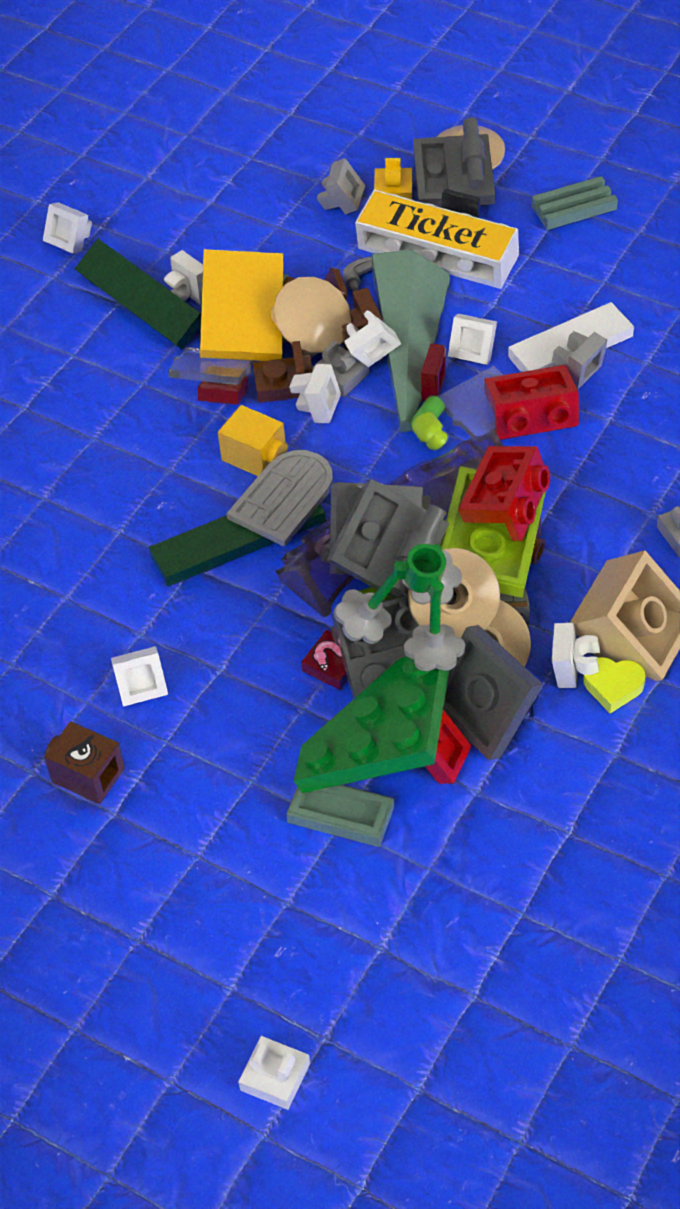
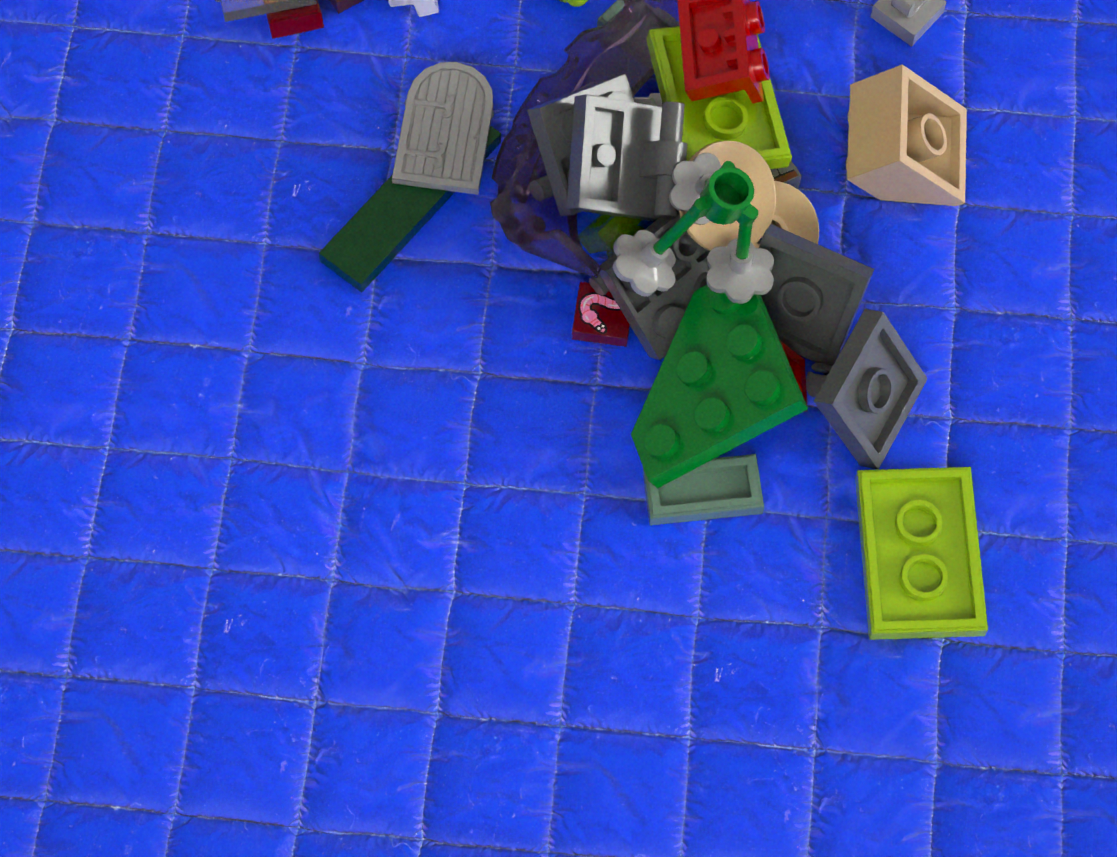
camera: 30 degrees left, 15 degrees up
reddish brown brick [44,721,125,805] -> none
white tile [111,646,168,706] -> none
yellow brick [218,405,288,476] -> none
white tile [238,1036,310,1110] -> none
white tile [552,623,600,688] -> none
neon yellow tile [583,657,646,714] -> none
none -> dark grey tile [806,309,928,470]
none -> lime tile [855,467,988,640]

